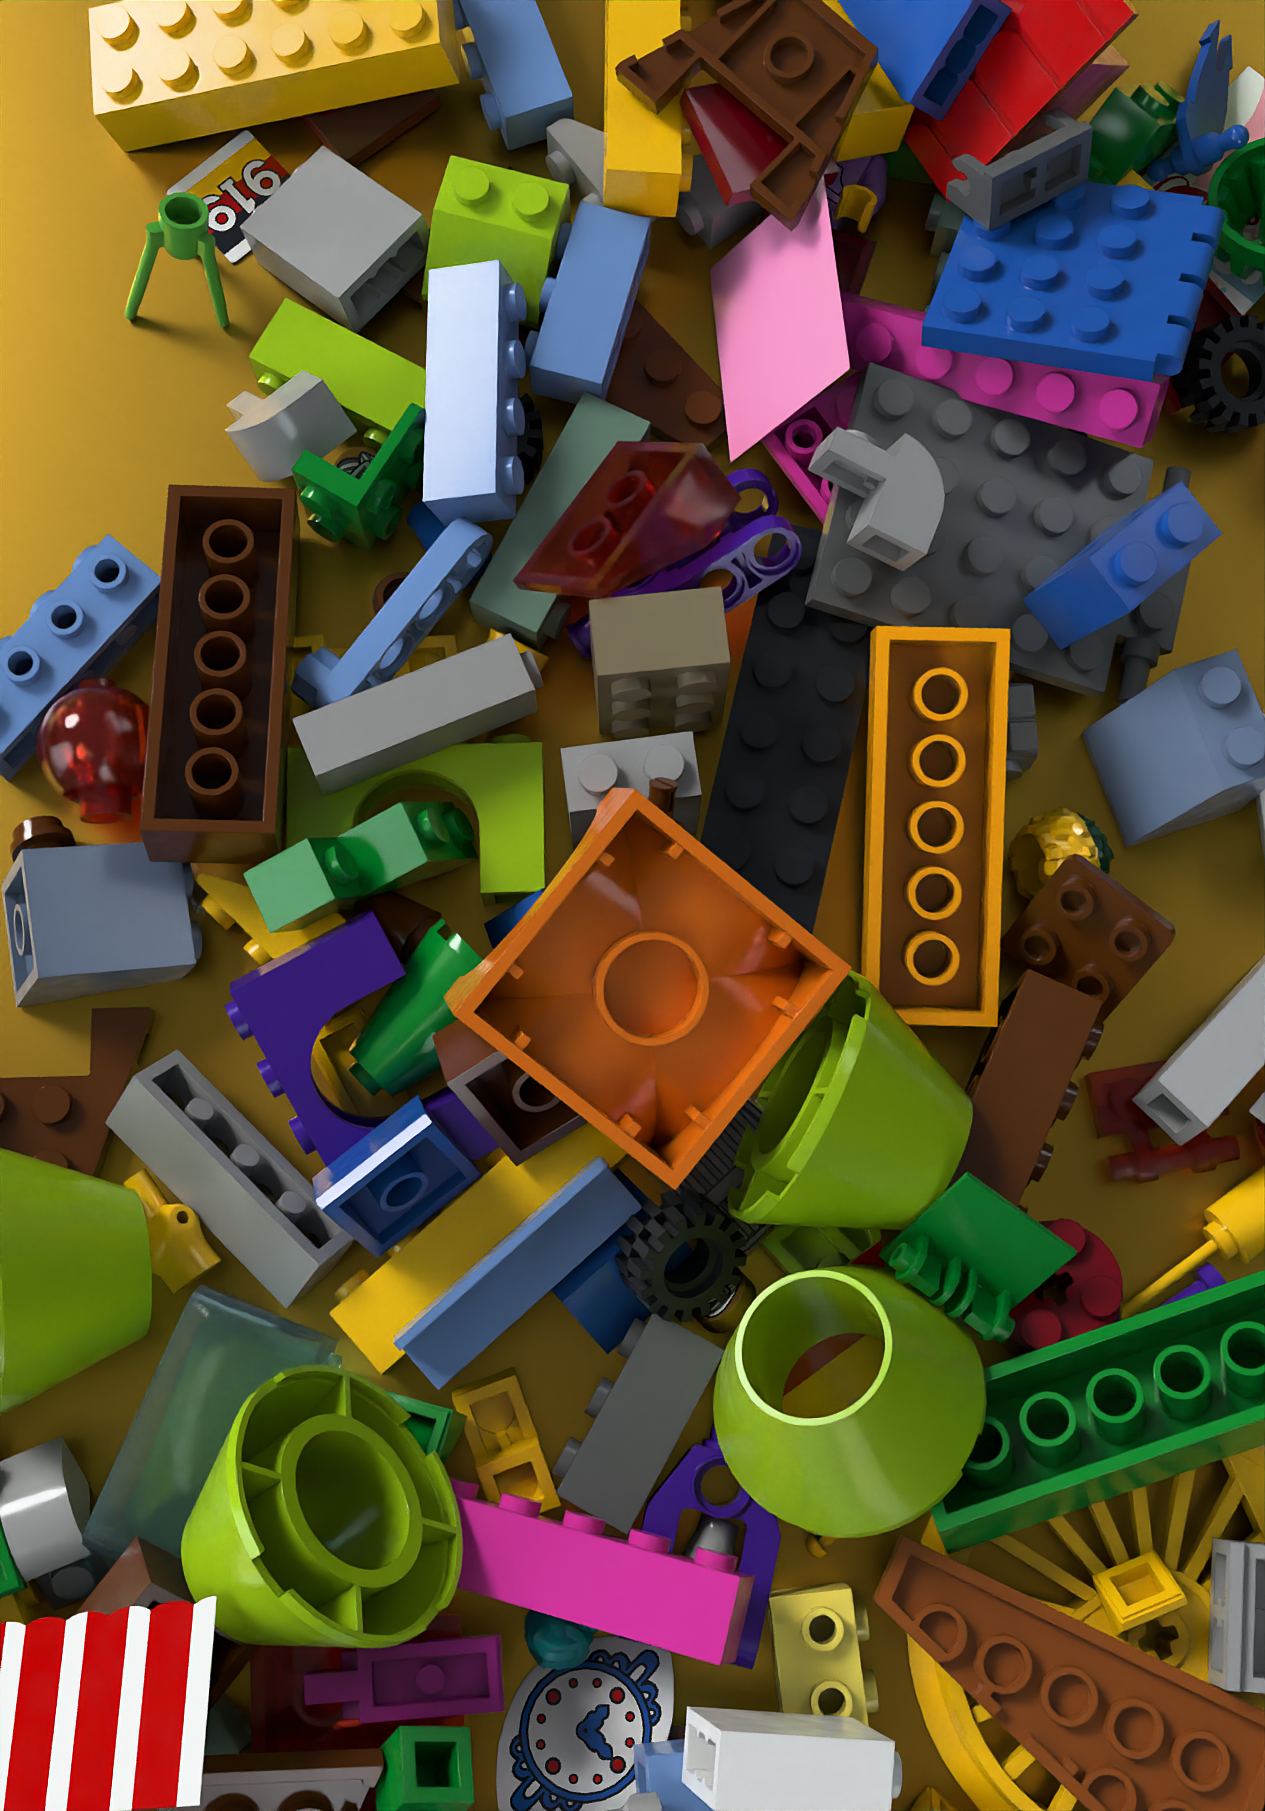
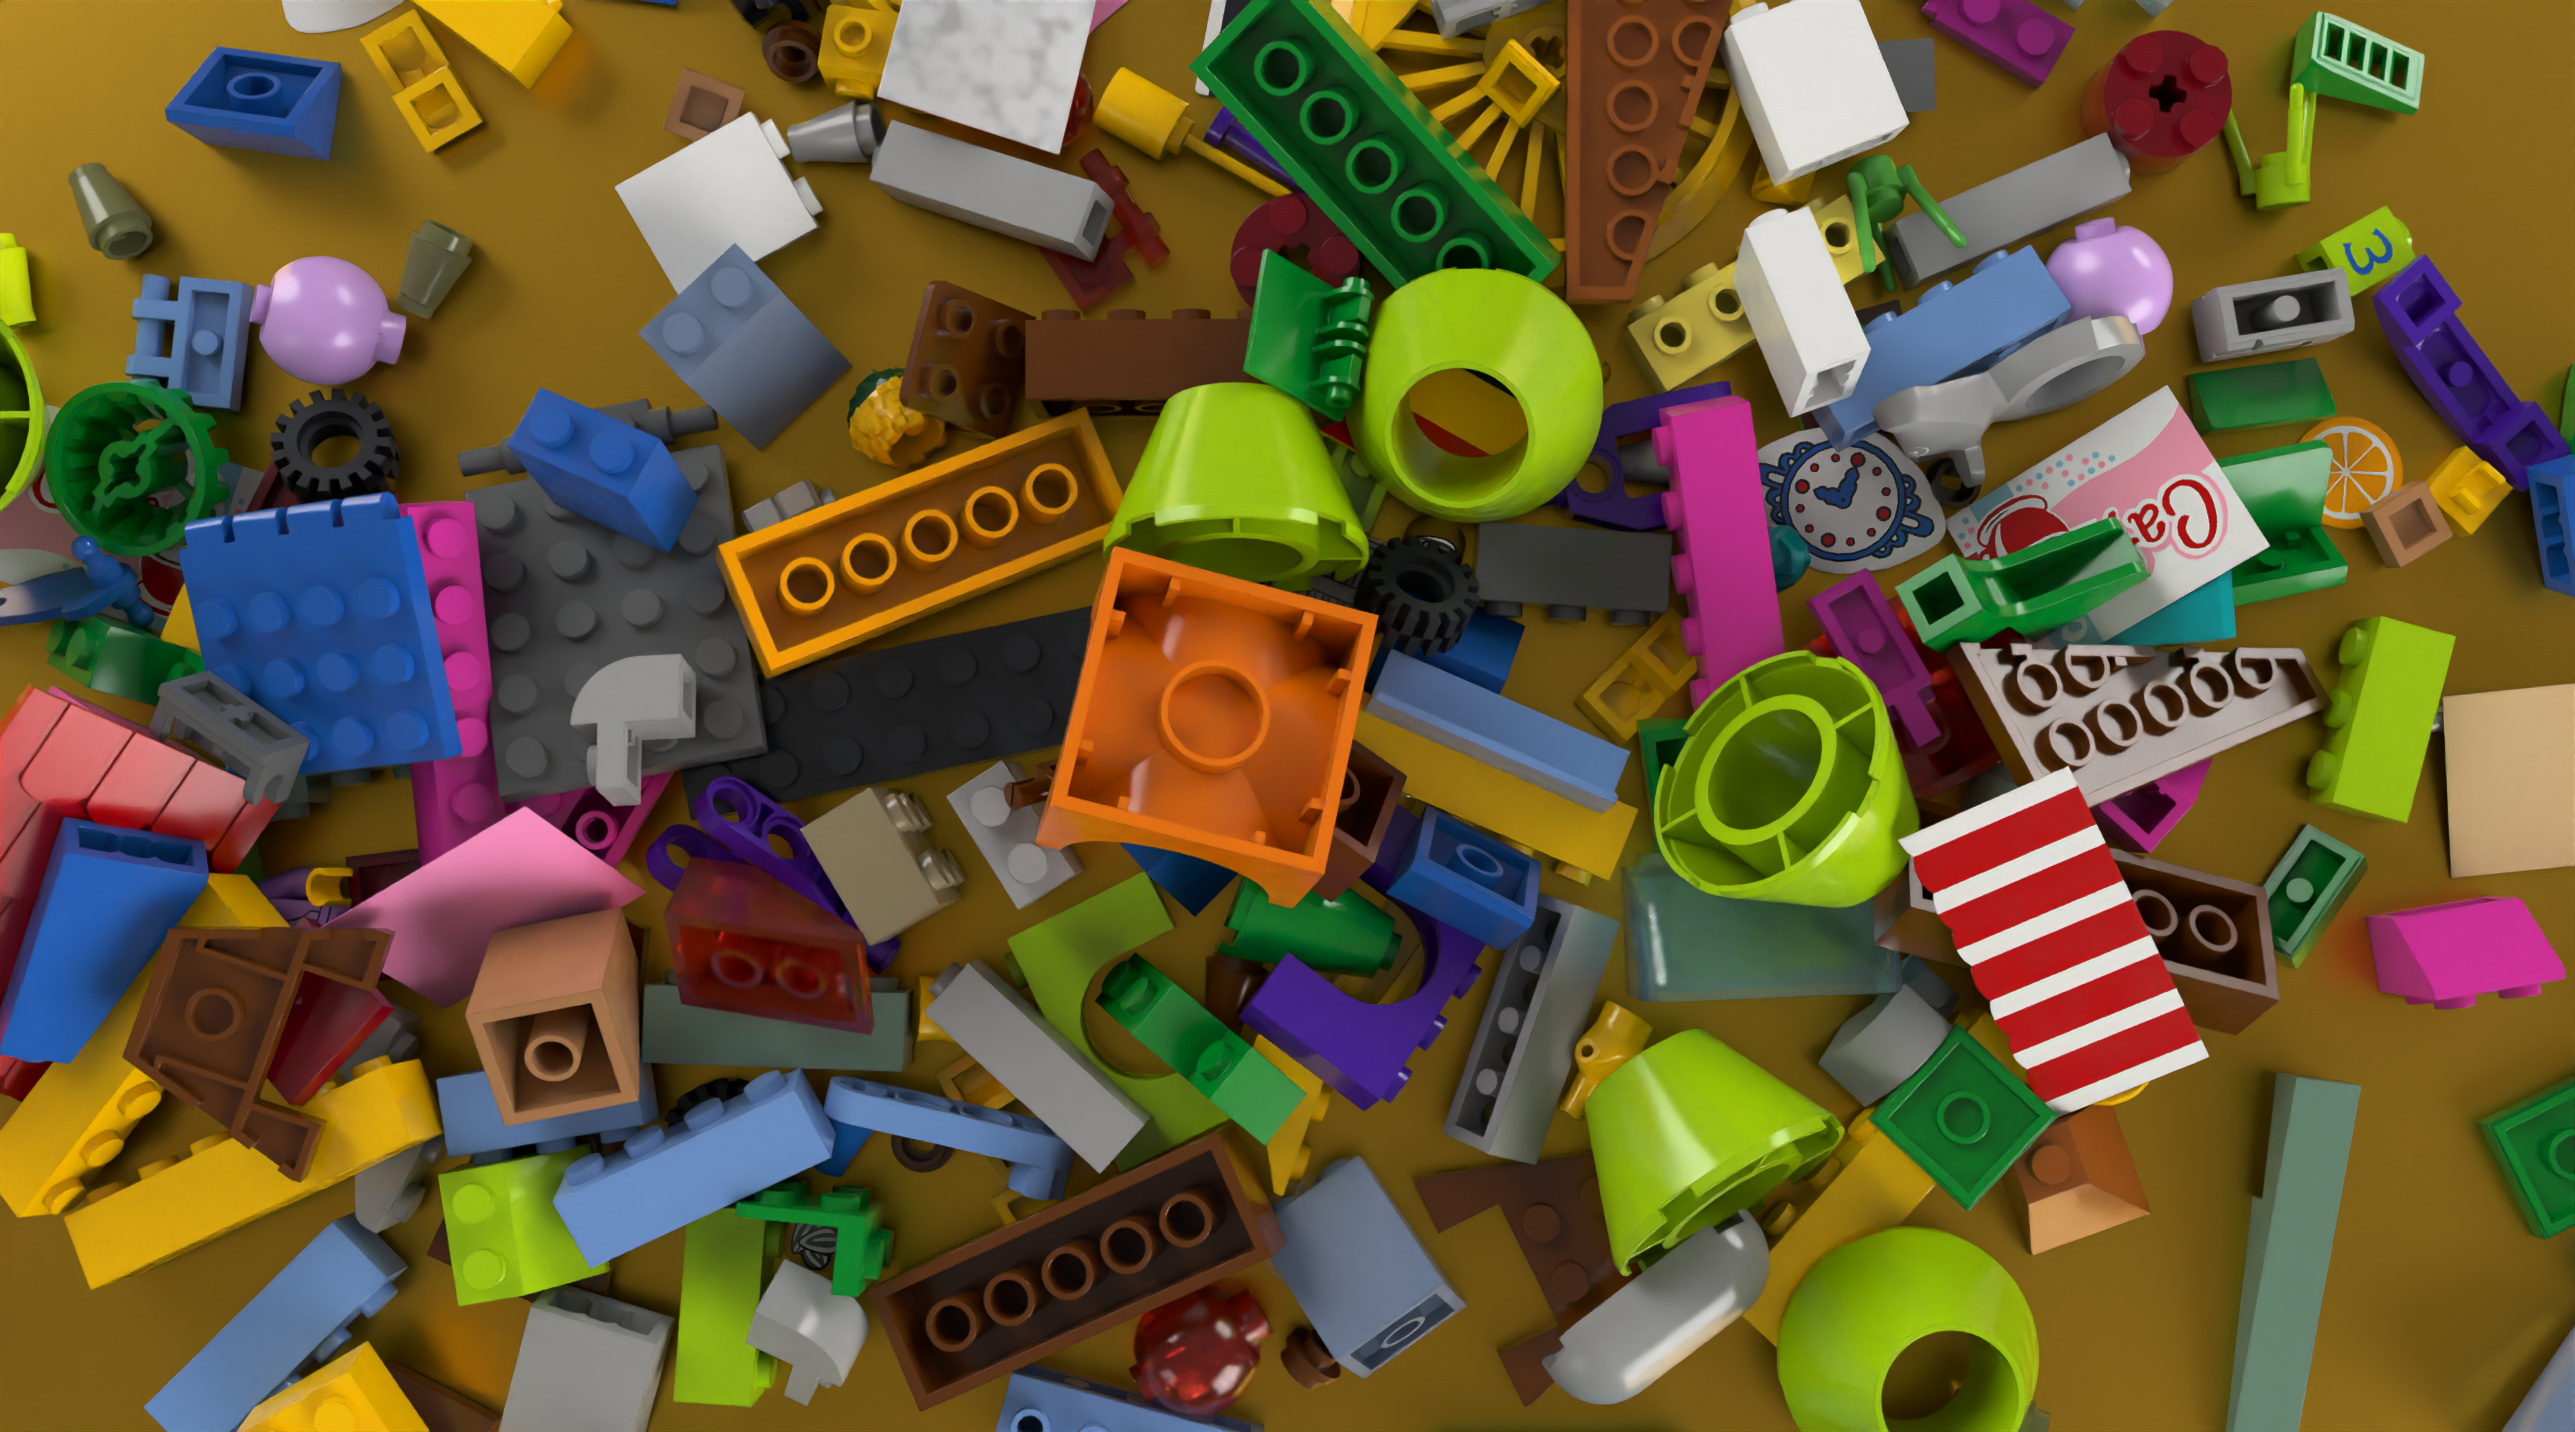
camera: 115 degrees left, 10 degrees up
none -> medium nougat slope [465,907,639,1127]

